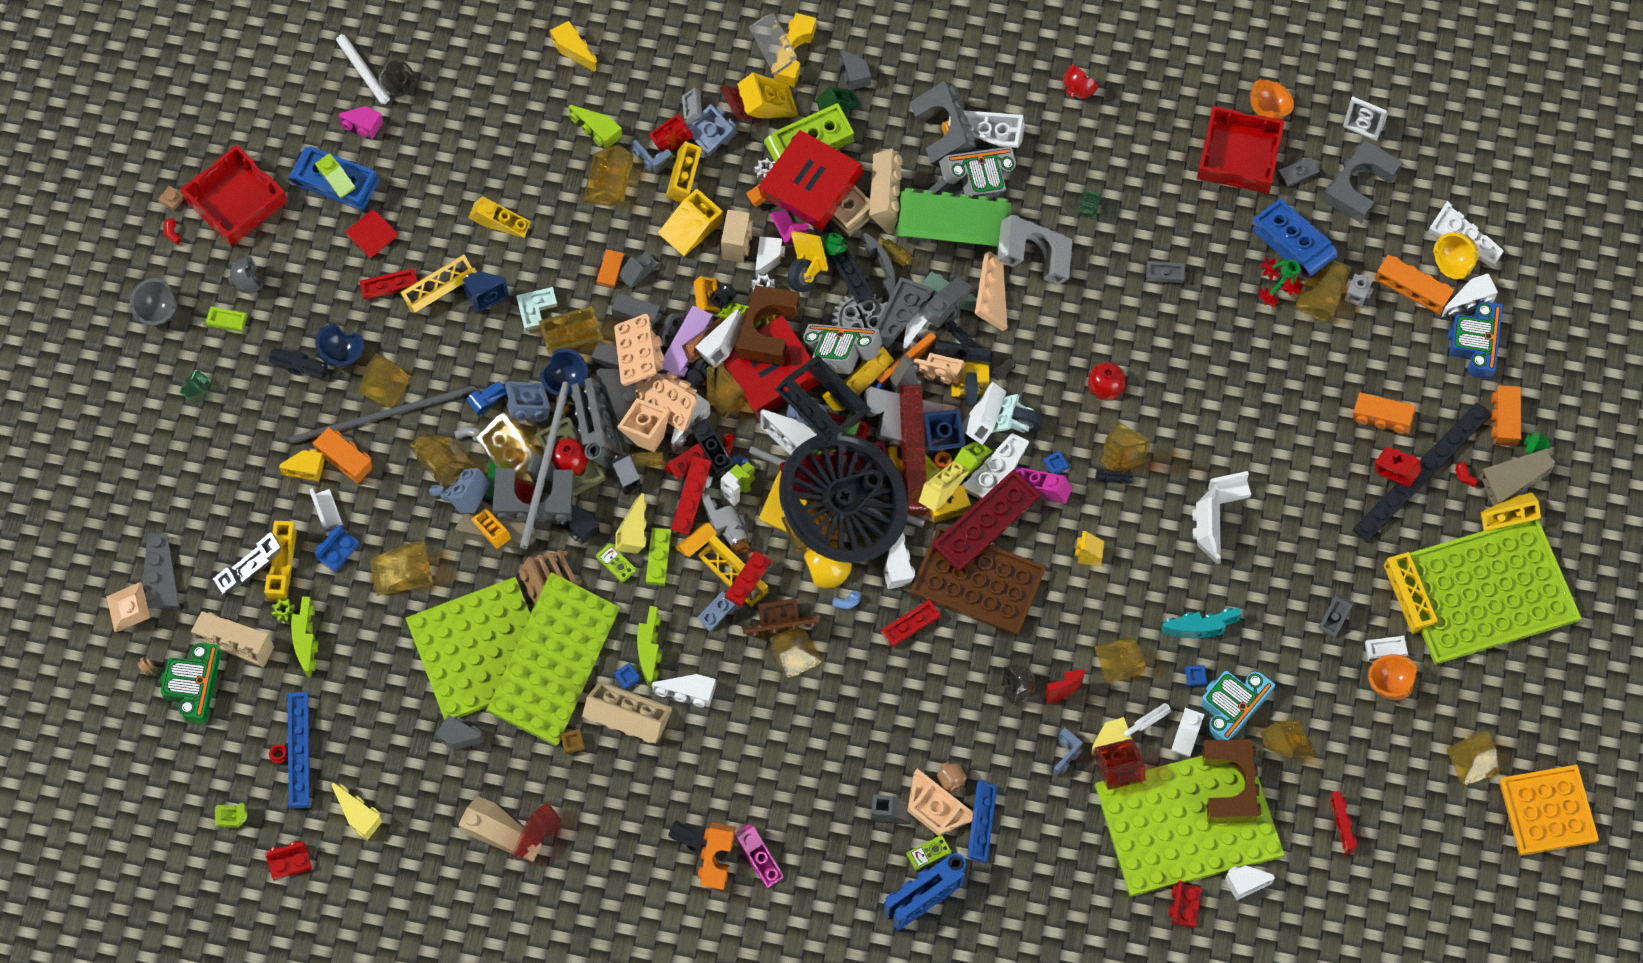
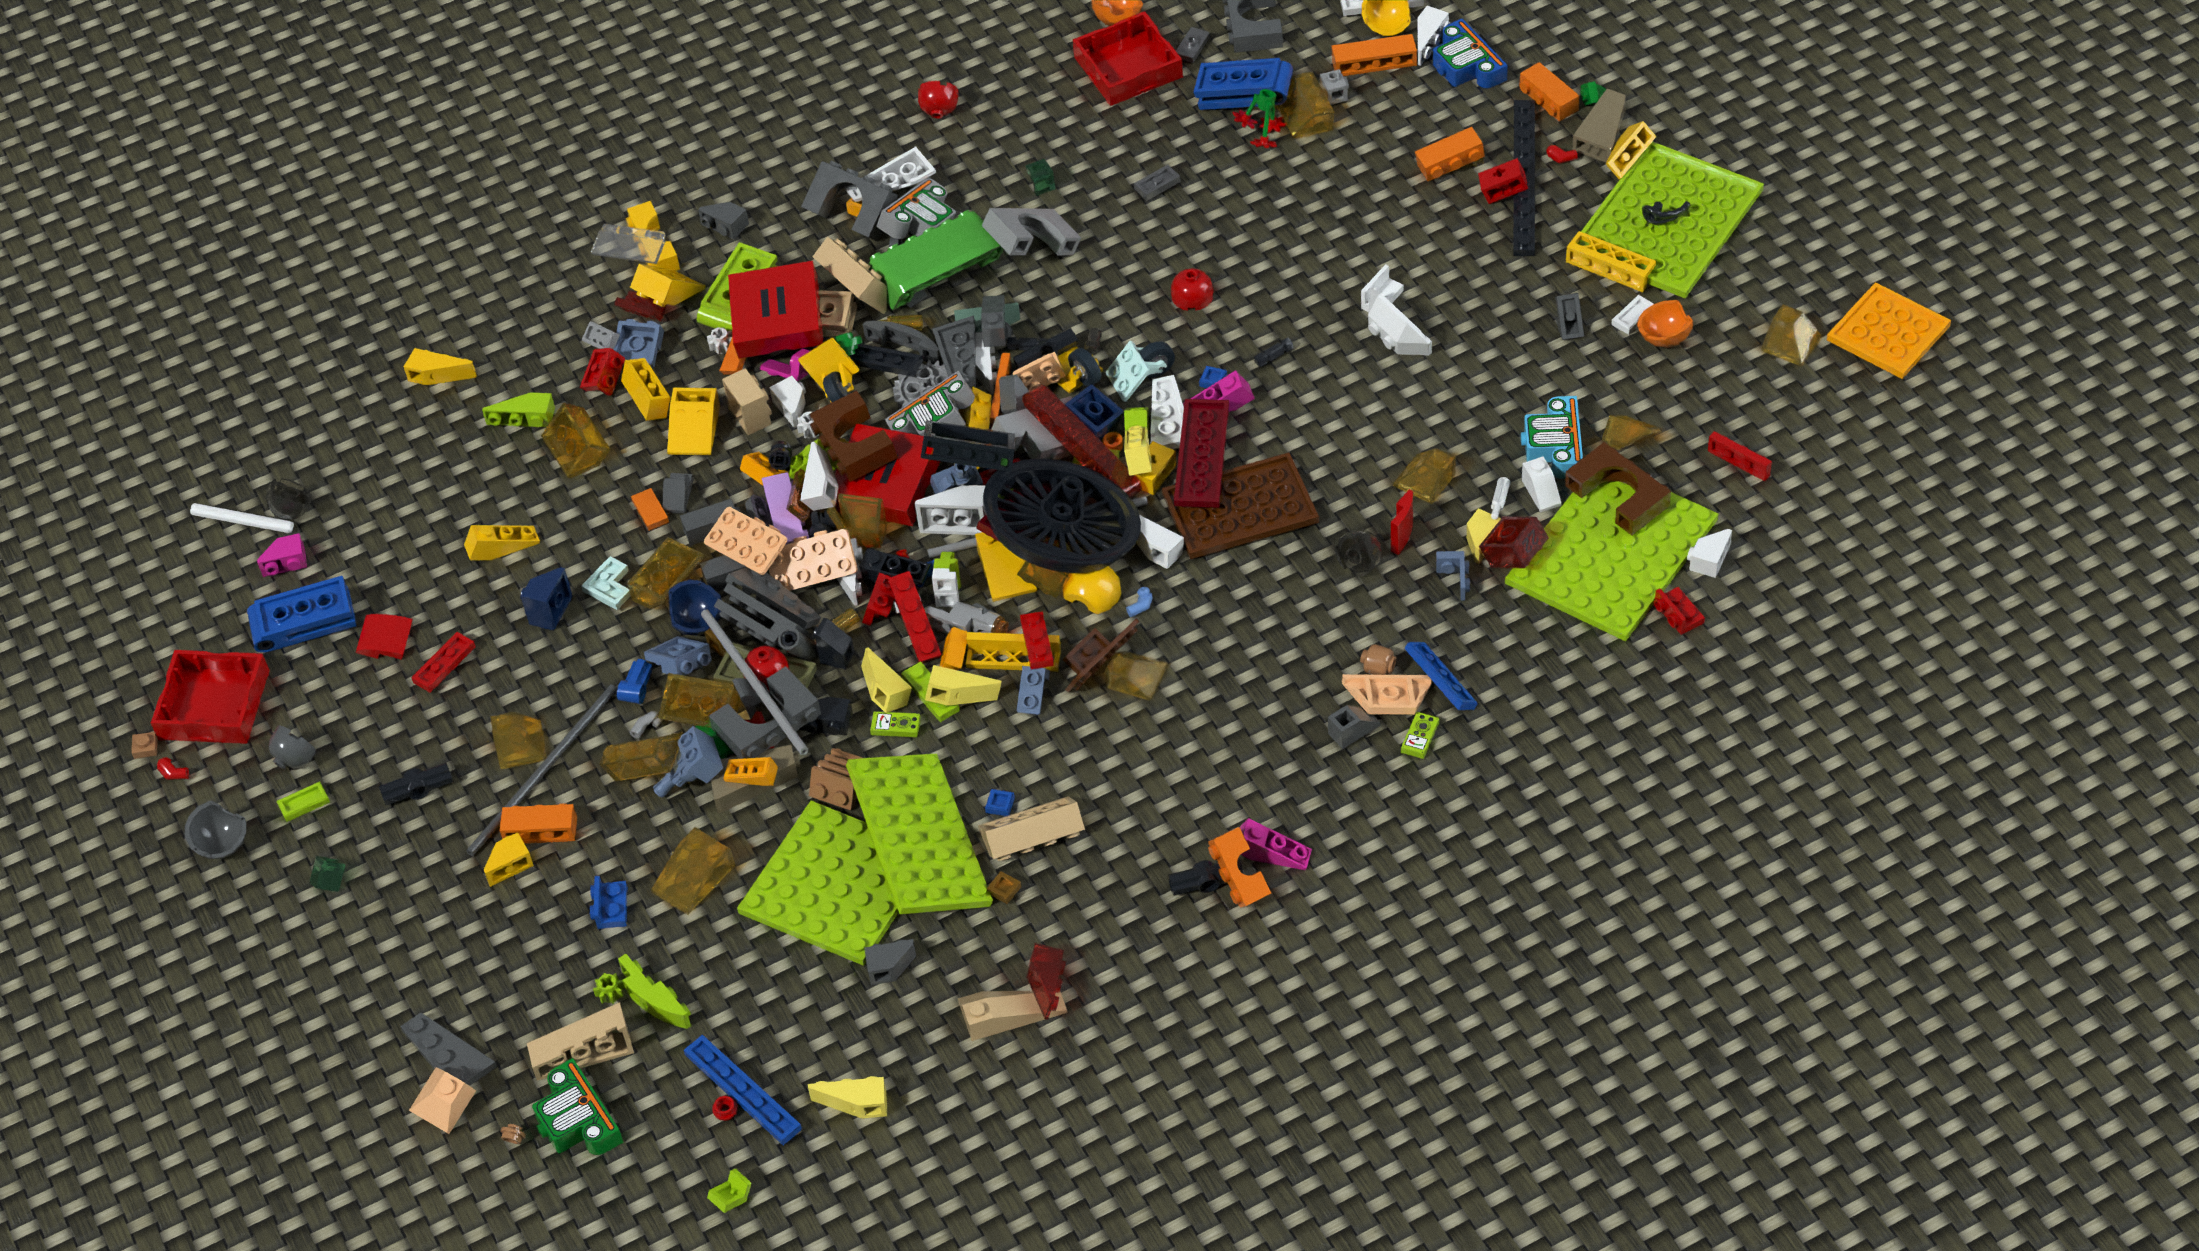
camera: 35 degrees left, 15 degrees down
slope [213,532,282,594] -> none
yellow arch [264,521,297,602] -> none
red bracket [265,841,312,881] -> none
white panel [309,488,343,531] -> none
lime slope [315,153,355,199] -> none
dark blue cylinder [315,324,364,368] -> none
yellow fence [400,254,477,312] -> none
light nougat slope [618,398,670,452] -> none
sand blue bracket [632,140,673,175] -> none
lime slope [637,606,662,688] -> none
white slope [652,674,716,708] -> none
dark green slope [815,87,860,113] -> none
red plate [881,600,941,647] -> none
blue hinge [884,853,966,931] -> none
white slope [962,382,1007,445] -> none
light nougat wing [975,251,1007,331] -> none
yellow slope [1075,531,1104,567] -> none
clear yellow slope [1101,421,1151,471] -> none
teal slope [1161,607,1241,639] -> none
blue tile [1185,665,1207,687] -> none
none -> light yellow slope [925,665,1002,705]
none -> black piece [1642,201,1690,225]

